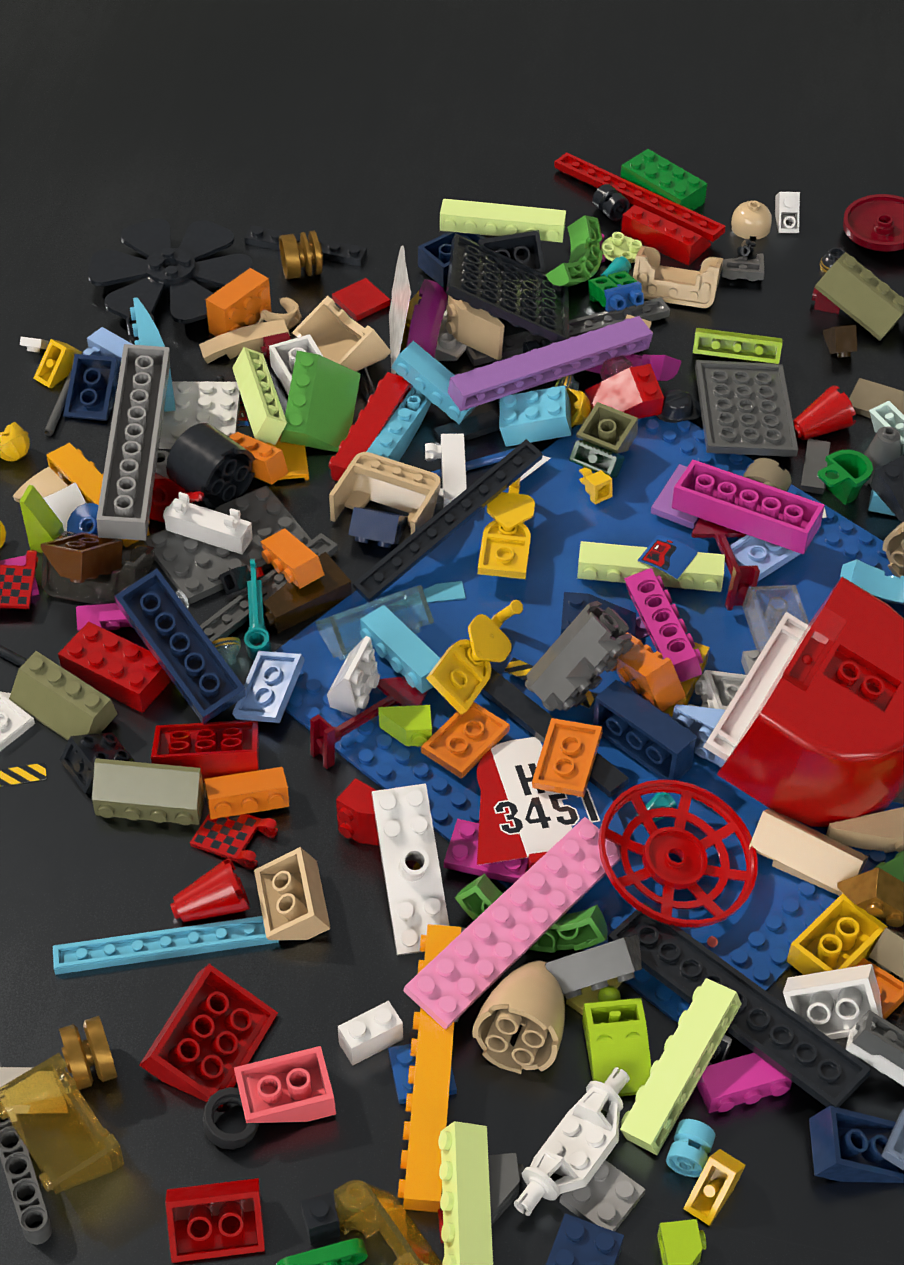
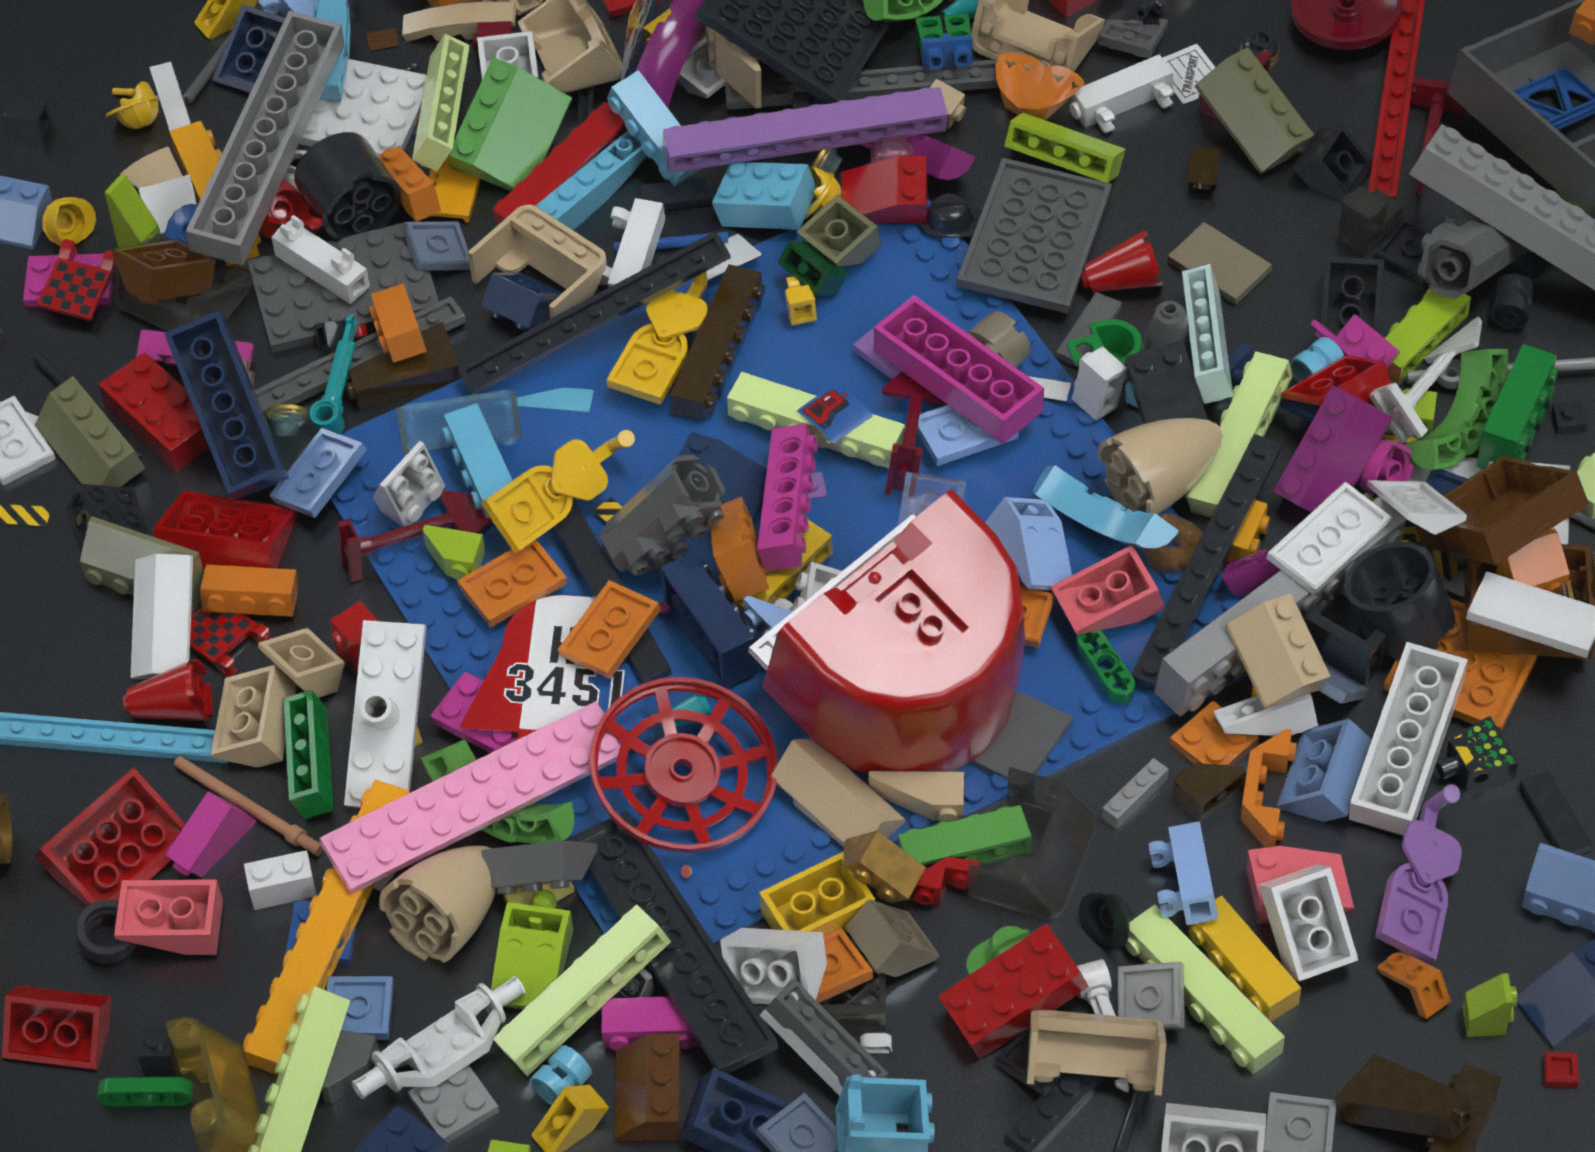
camera: 20 degrees right, 5 degrees up
none -> white slope [131,554,193,679]
none -> white sticker [150,62,191,131]
none -> dark pink slope [165,791,257,877]
none -> nougat bar [174,756,323,856]
none -> tan slope [258,628,345,698]
none -> green brick [284,690,333,819]
none -> medium blue plate [327,976,394,1040]
none -> reddish brown sticker [366,28,399,51]
none -> sand blue tile [403,221,471,271]
none -> reddish brown slope [614,1033,682,1142]
none -> dark brown brick [670,264,765,421]
none -> orange piece [995,53,1084,120]
none -> white brick [1070,54,1174,133]
none -> white brick [1072,346,1127,420]
none -> white sticker [1163,44,1216,104]

